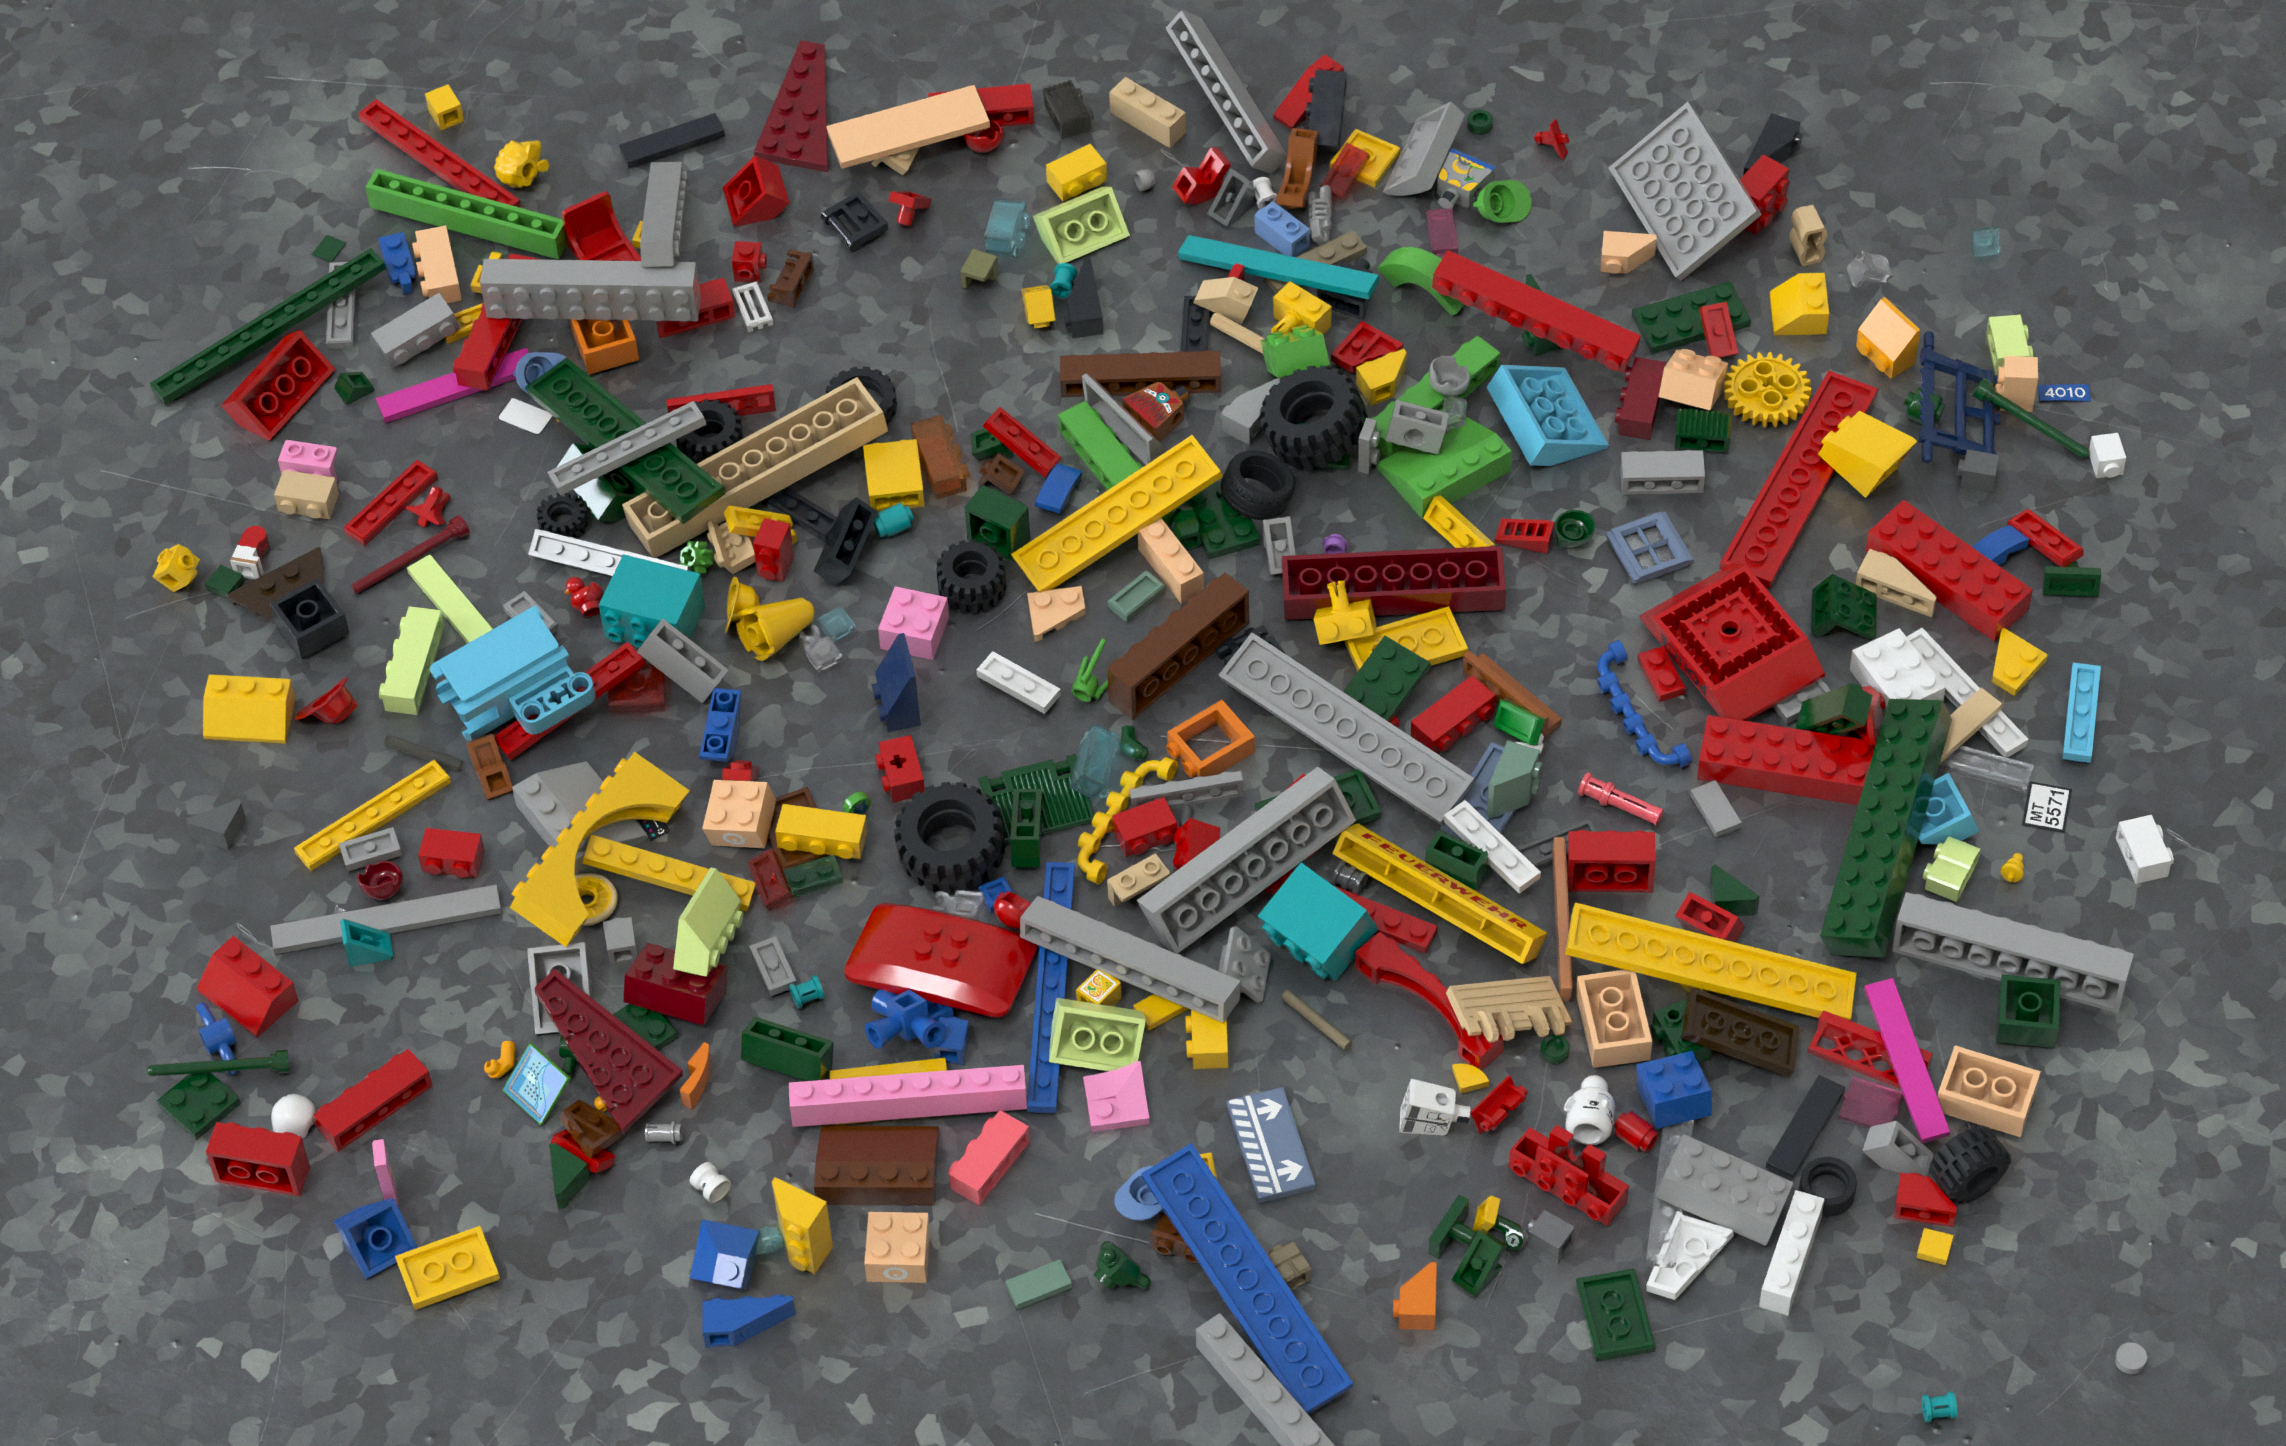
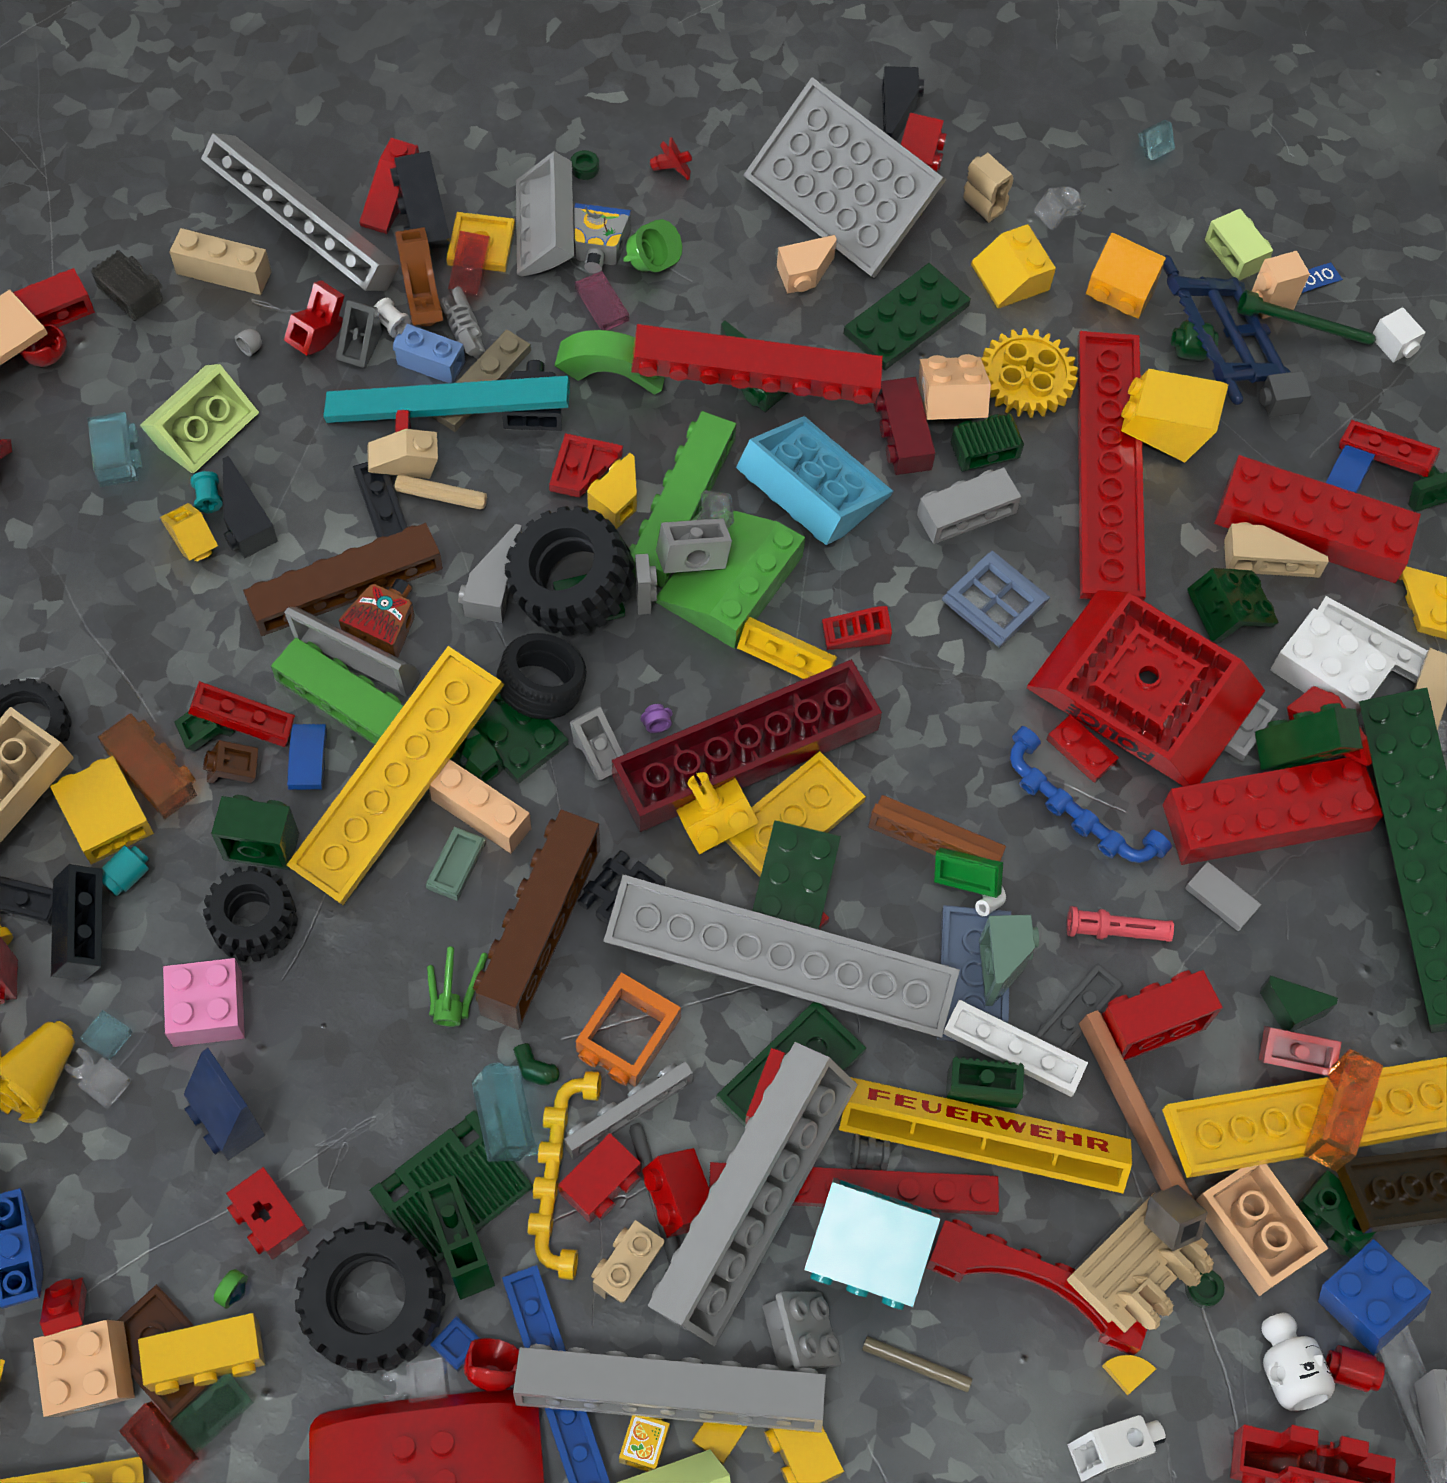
camera: 30 degrees left, 10 degrees up
olive panel [960,249,998,289] -> none
white plate [976,651,1061,714] -> none
light nougat wing [1027,586,1086,642] -> none
yellow brick [1046,144,1107,202] -> none
bright green brick [1260,325,1330,378] -> none
yellow brick [1271,281,1331,334] -> none
red brick [1410,675,1495,754] -> none
light grey hair [1429,356,1470,397] -> none
red hinge [1470,1075,1528,1134] -> none
dark green hat [1555,510,1596,548] -> none
red plate [1699,302,1738,358] -> none
none -> flat silver brick [1144,1185,1208,1251]
none -> clear orange brick [1304,1049,1383,1172]

